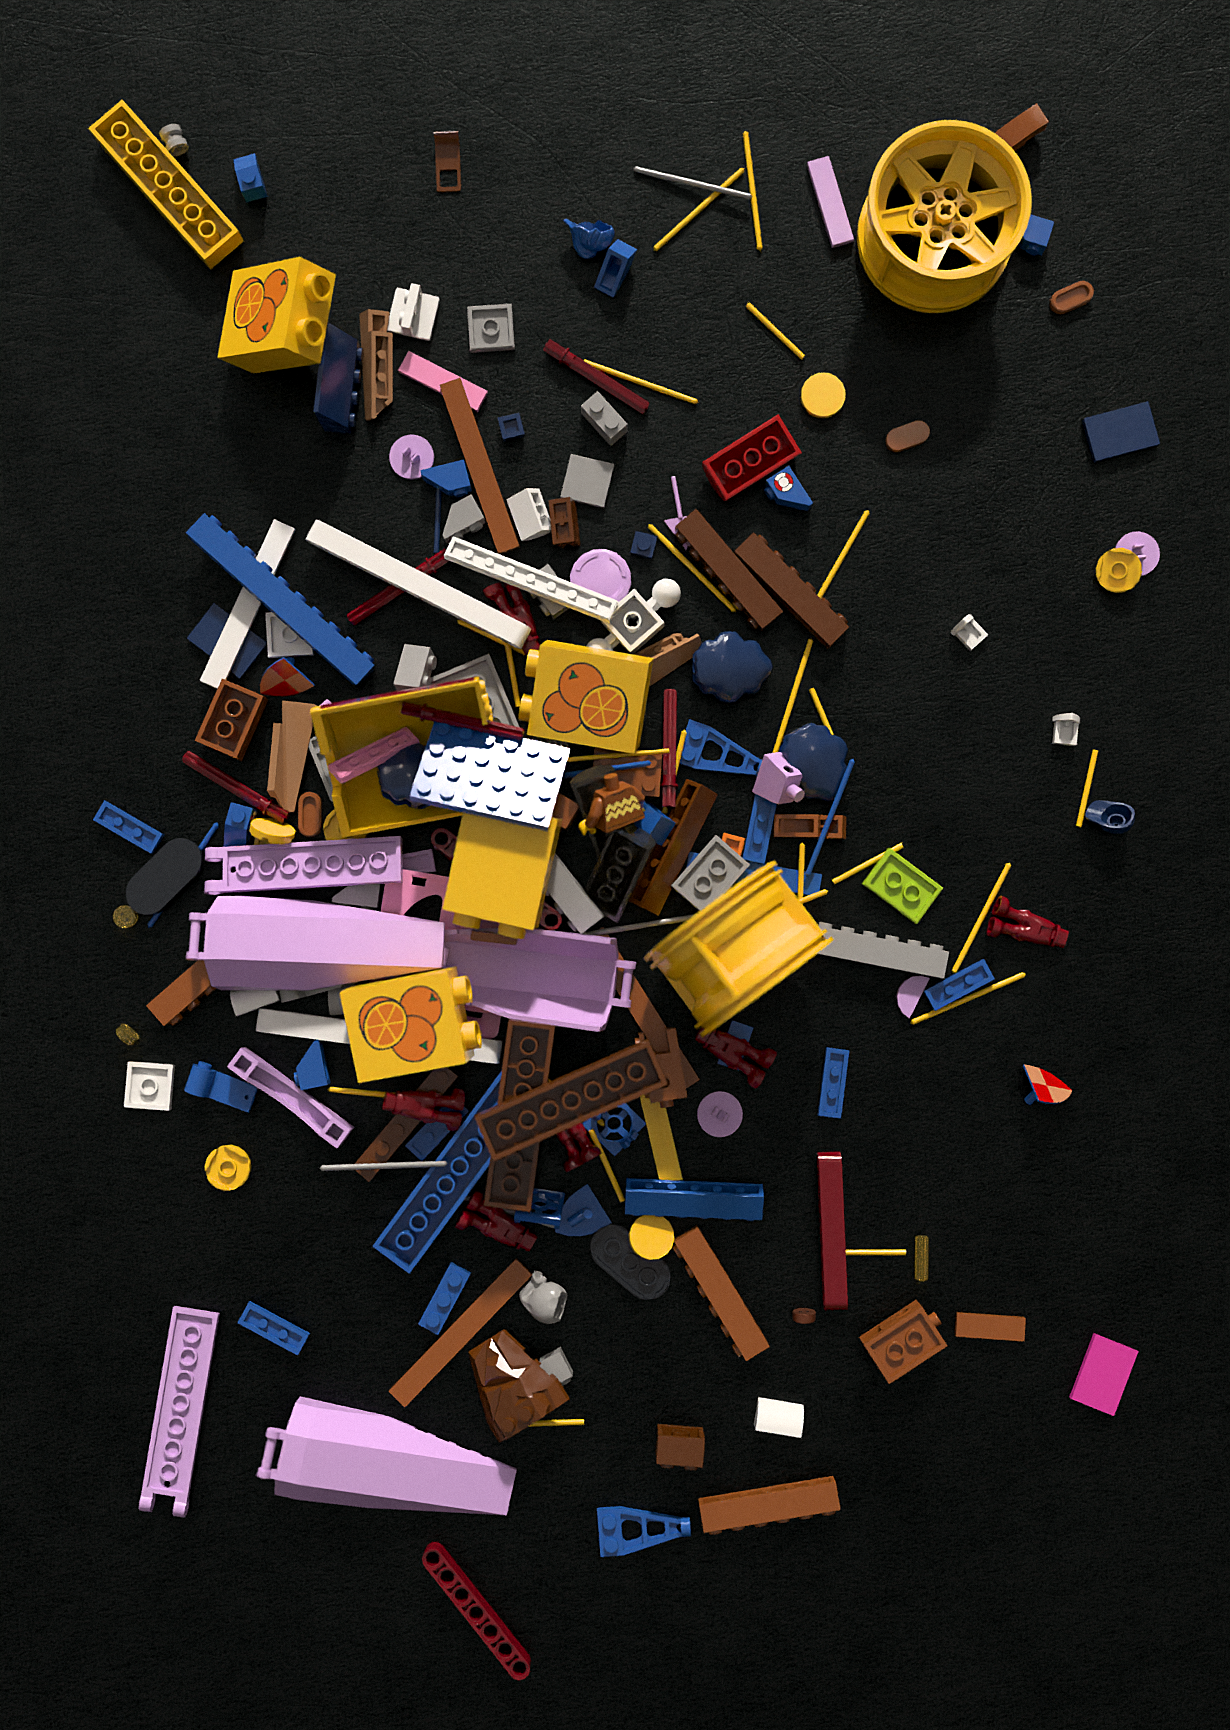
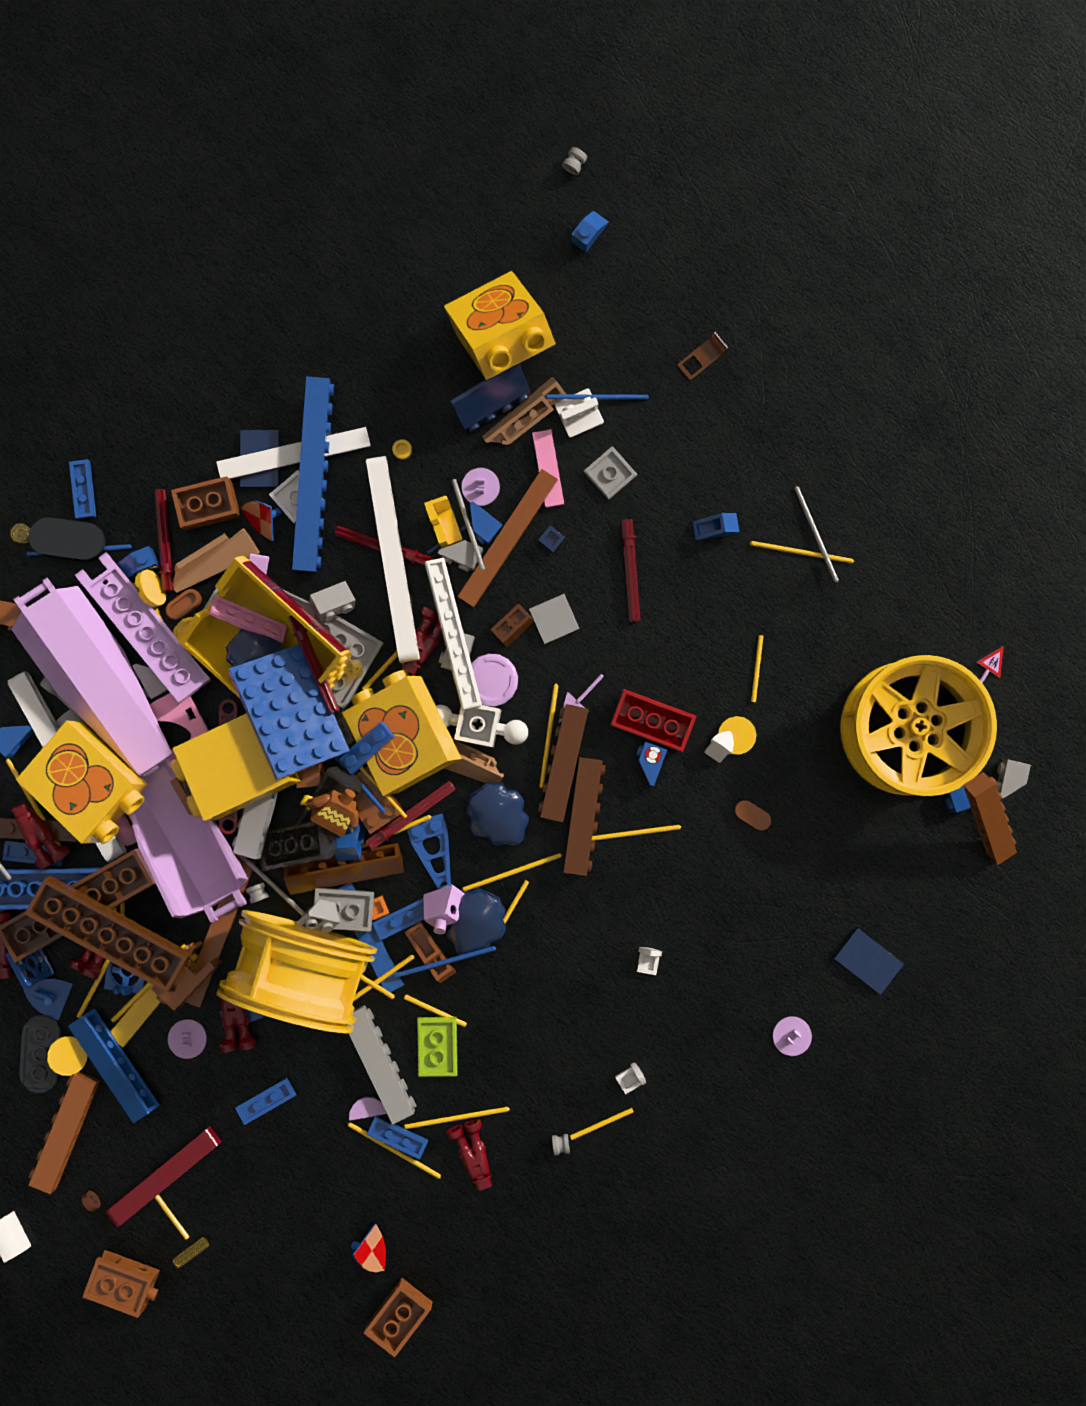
camera: 50 degrees right, 0 degrees up
yellow brick [88,100,244,270] -> none
white brick [230,990,281,1016] -> none
lavender tile [403,849,436,873] -> none
white brick [506,488,552,541] -> none
blue hair [564,219,615,259] -> none
light grey brick [581,391,627,446] -> none
yellow axle [584,360,698,404] -> none
dark blue plate [630,531,657,560] -> none
yellow axle [743,131,763,251] -> none
lavender tile [807,156,854,248] -> none
dark orange tile [955,1312,1026,1341] -> none
dark orange slope [995,104,1049,151] -> none
dark orange tile [1050,281,1094,314] -> none
dark blue cap [1085,800,1135,834] -> none
yellow tile [1096,548,1142,593] -> none
none -> yellow axle [111,982,152,1022]
none -> light grey wheel [246,882,269,904]
none -> light grey slope [296,899,340,933]
none -> blue plate [339,721,395,774]
none -> clear yellow tile [344,660,364,680]
none -> dark orange brick [364,1278,433,1357]
none -> yellow tile [392,440,412,460]
none -> yellow panel [424,496,463,548]
none -> light grey axle [452,479,485,572]
none -> blue axle [545,394,649,400]
none -> light grey wheel [552,1134,570,1156]
none -> white tile [704,731,734,763]
none -> dark orange brick [963,772,1017,865]
none -> piece [977,646,1004,683]
none -> light grey slope [996,760,1031,798]

